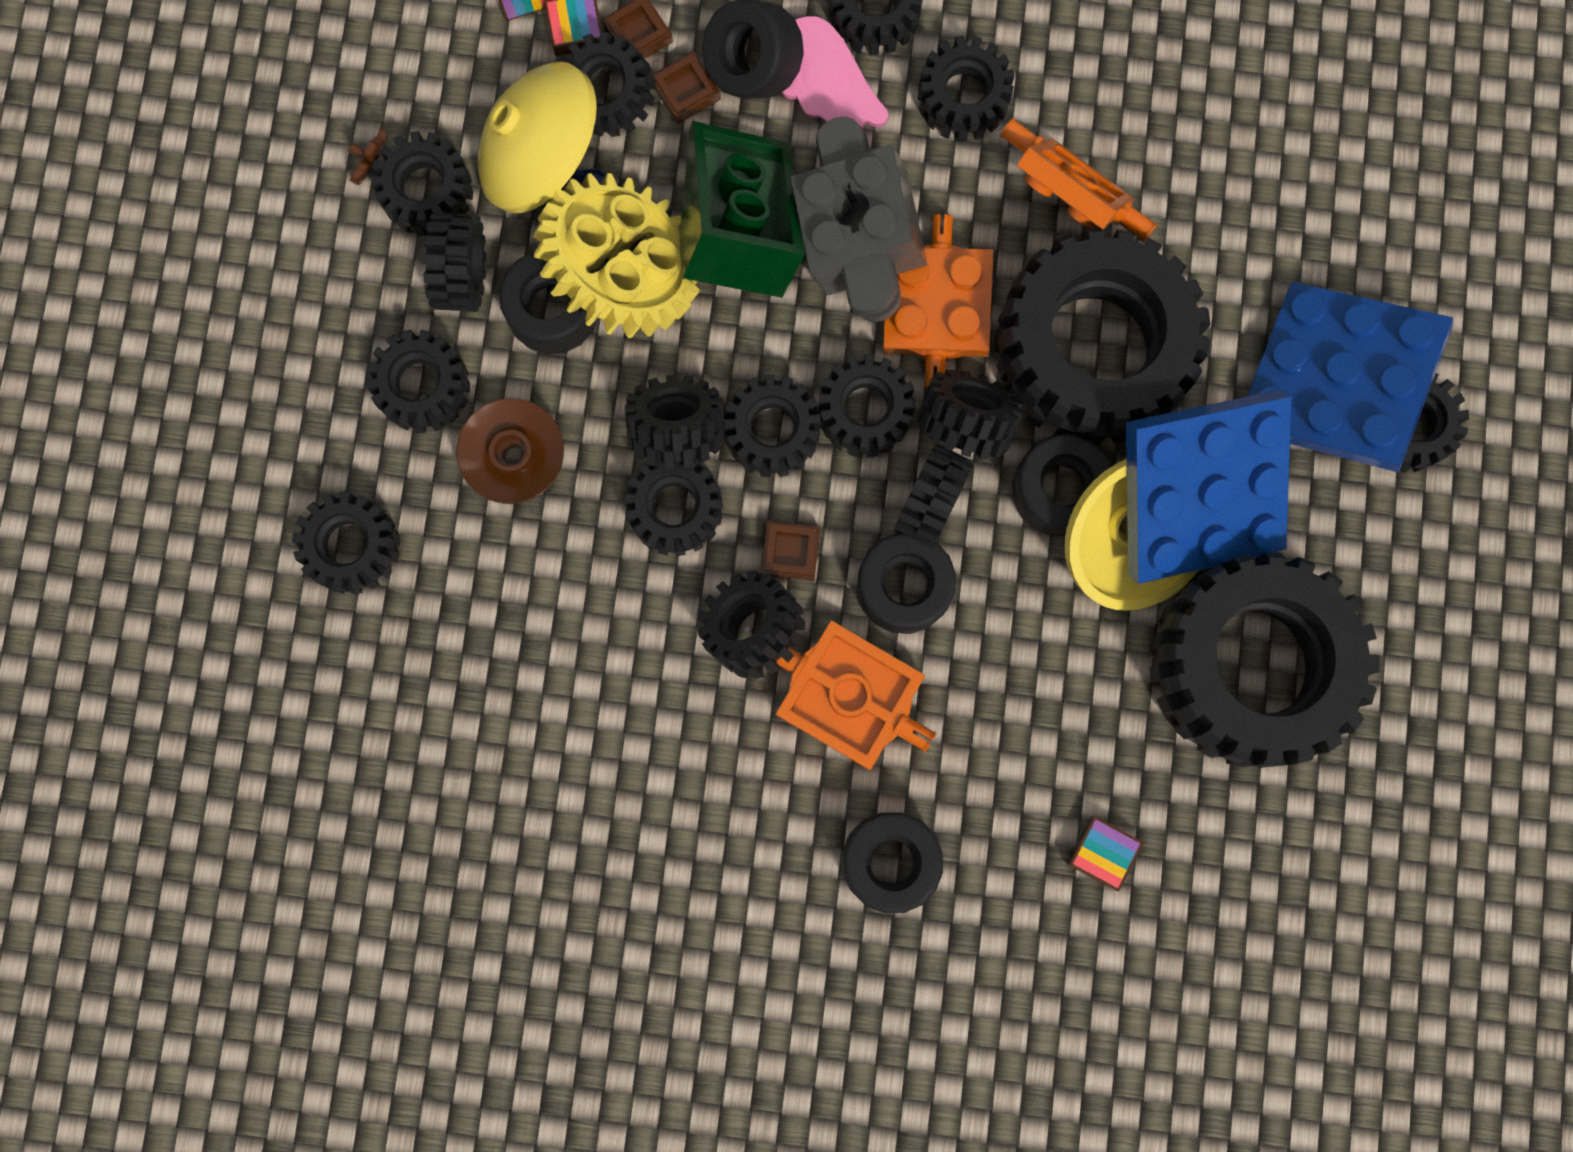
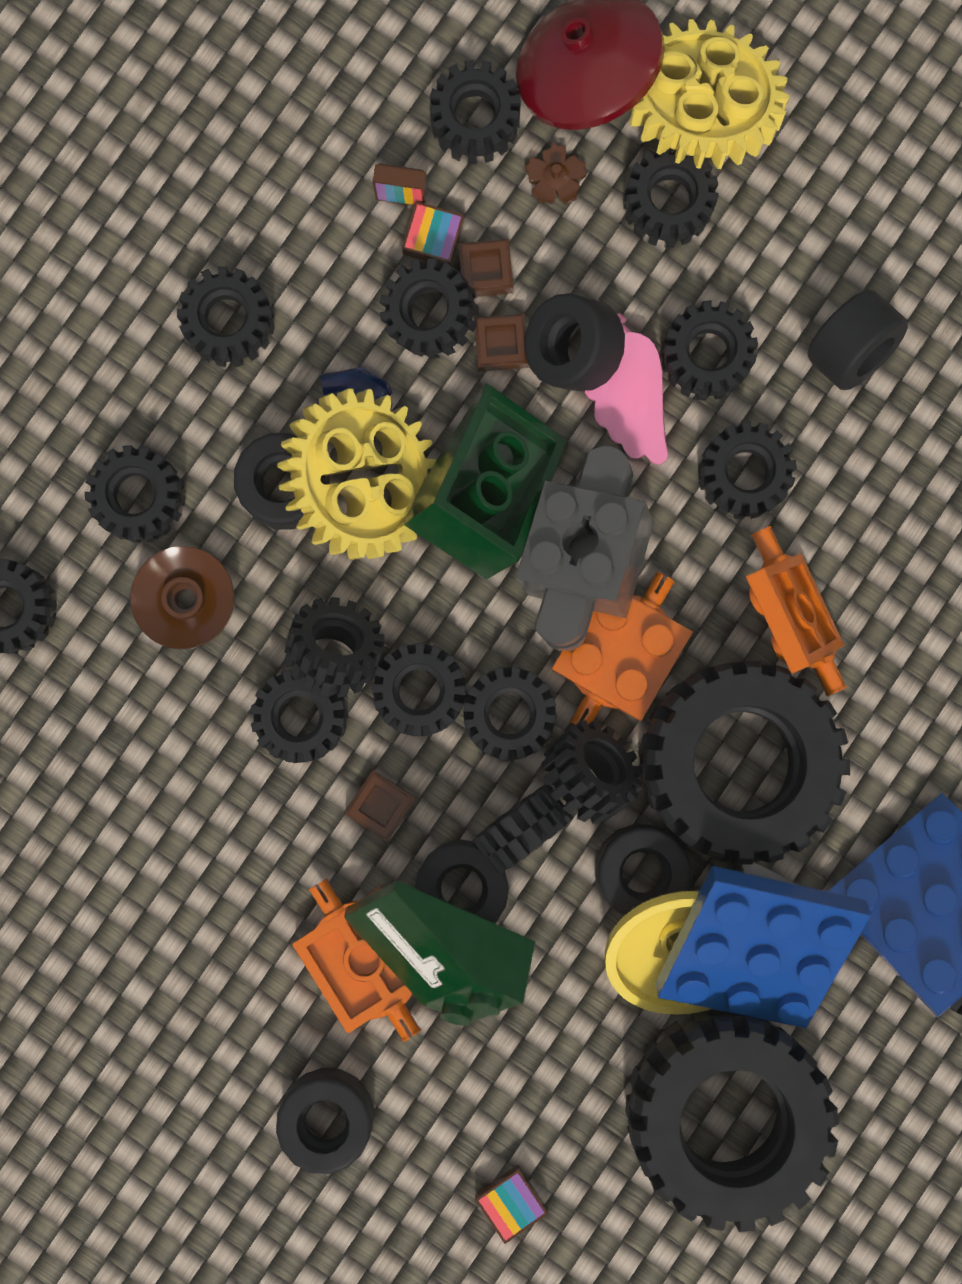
camera: 25 degrees right, 5 degrees up
reddish brown plant [348,127,387,185] -> none
black tyre [423,212,486,312] -> none
light yellow dish [477,62,596,213] -> none
black tyre [698,571,805,679] -> none
none -> dark green slope [344,881,535,1026]

